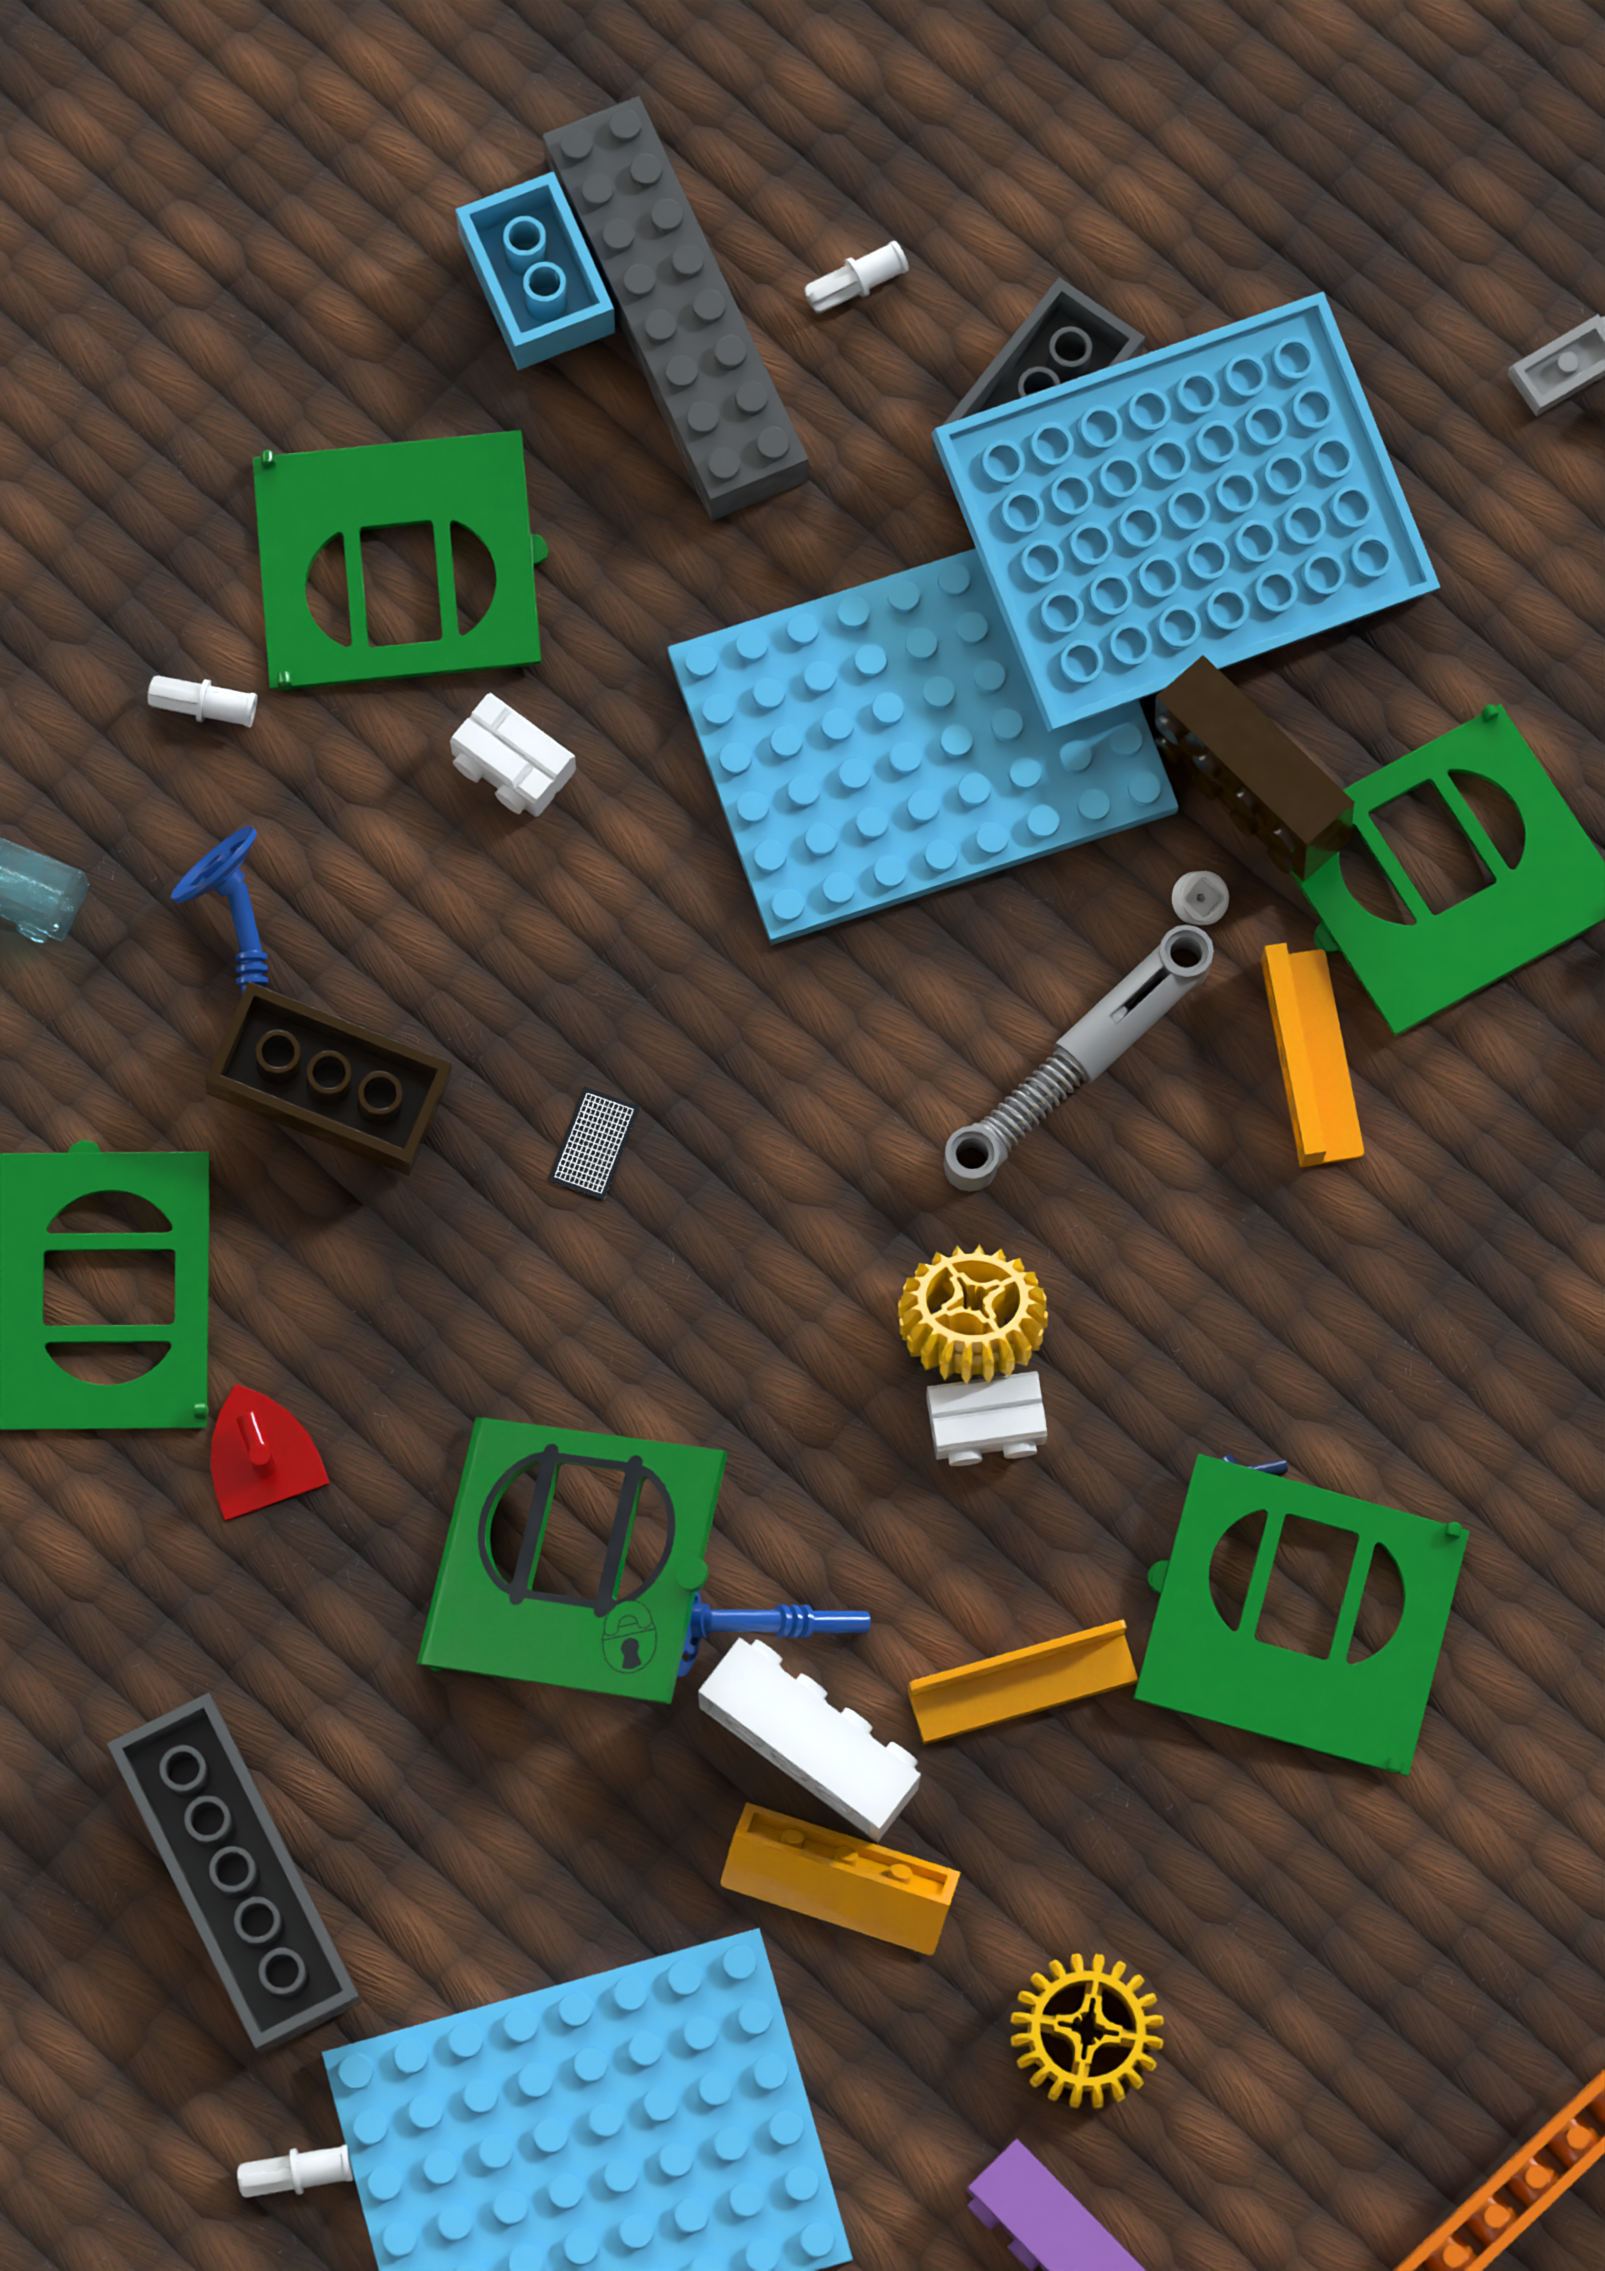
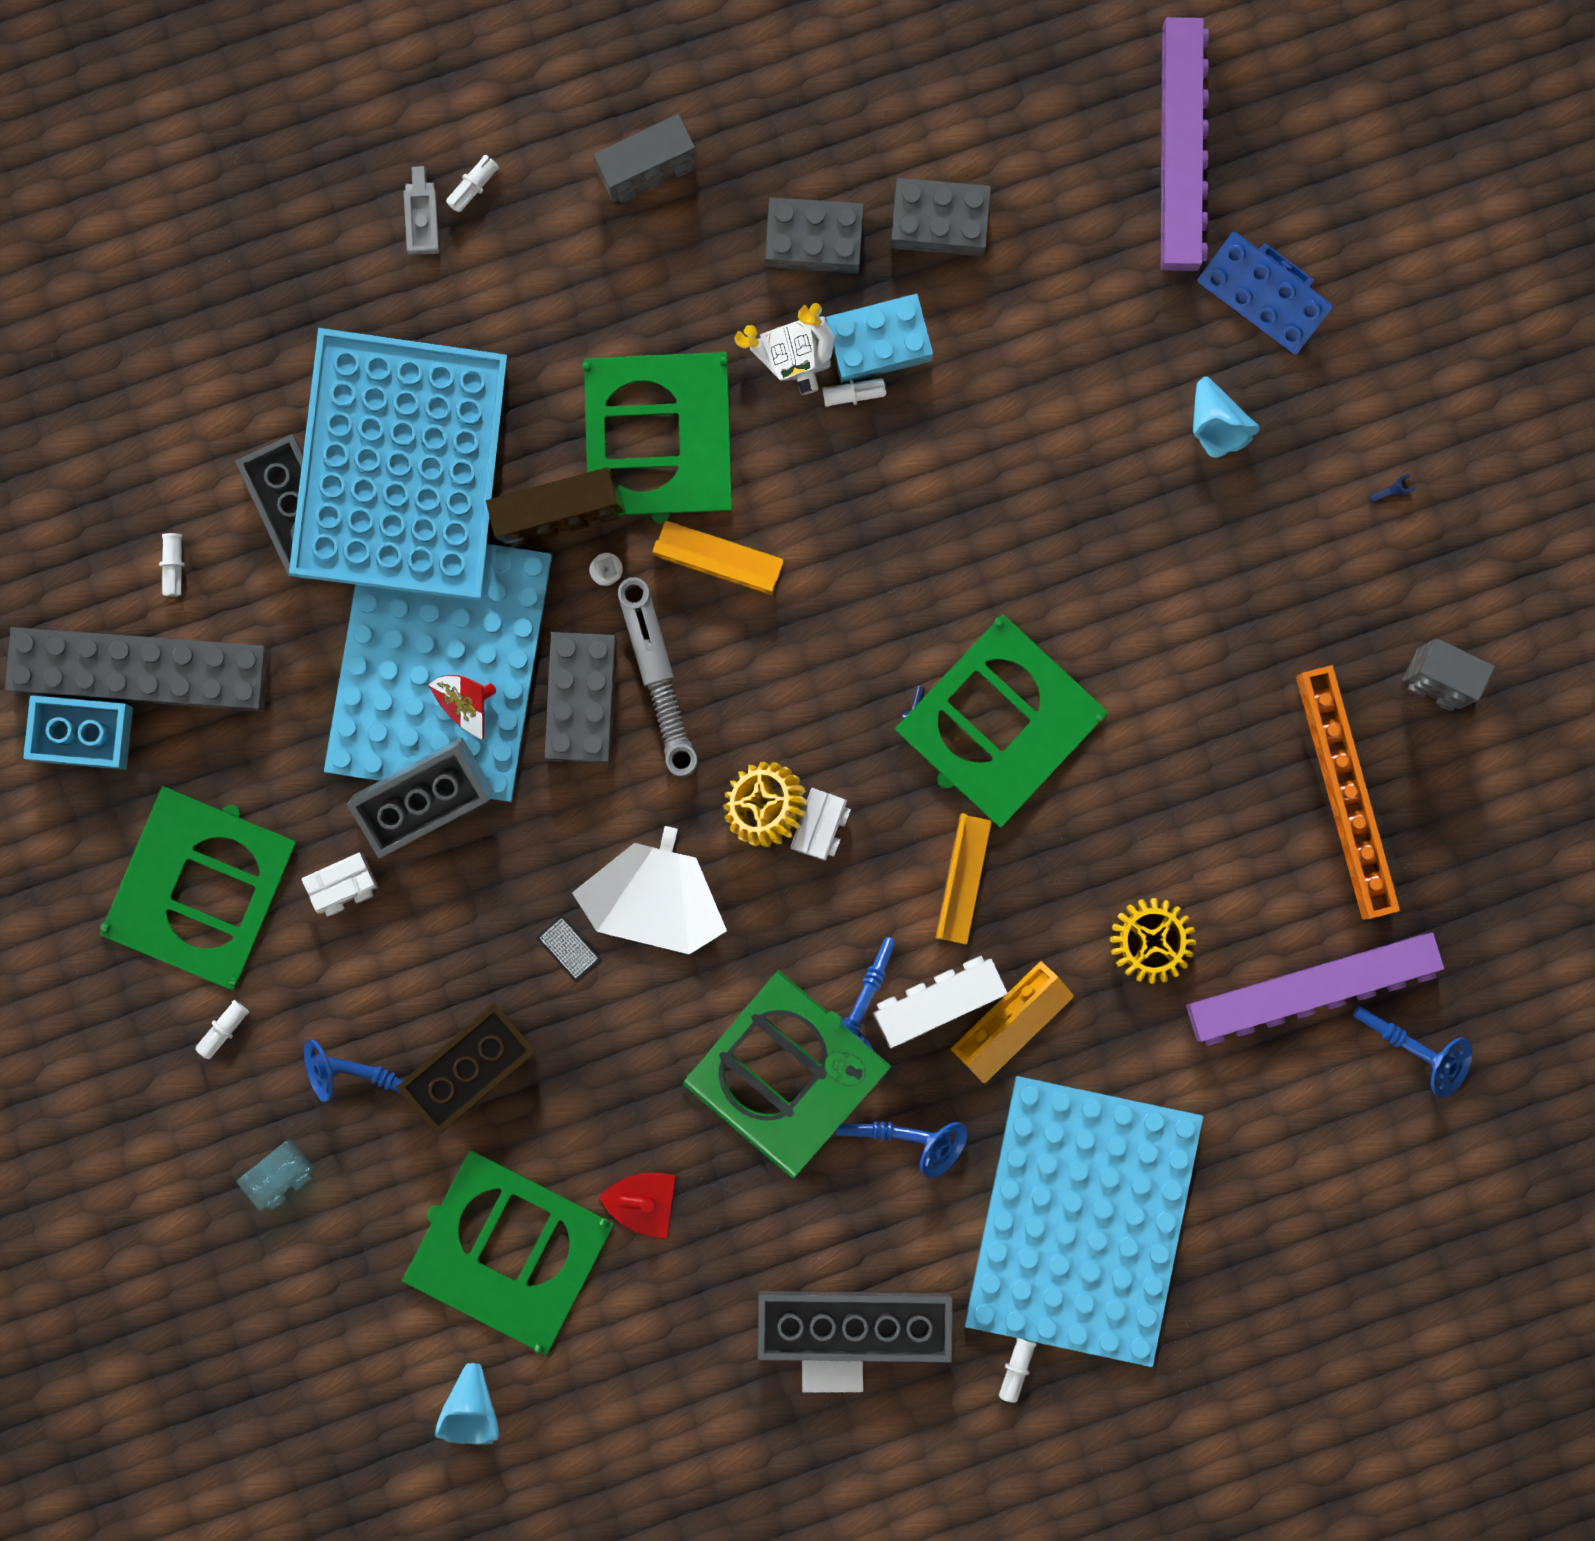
camera: 65 degrees left, 10 degrees up
none -> dark grey brick [347,737,494,859]
none -> shield [428,675,496,740]
none -> dark grey brick [545,632,616,764]
none -> white panel [572,826,727,954]
none -> white sticker [802,1360,863,1392]
none -> blue dish [836,1121,968,1178]

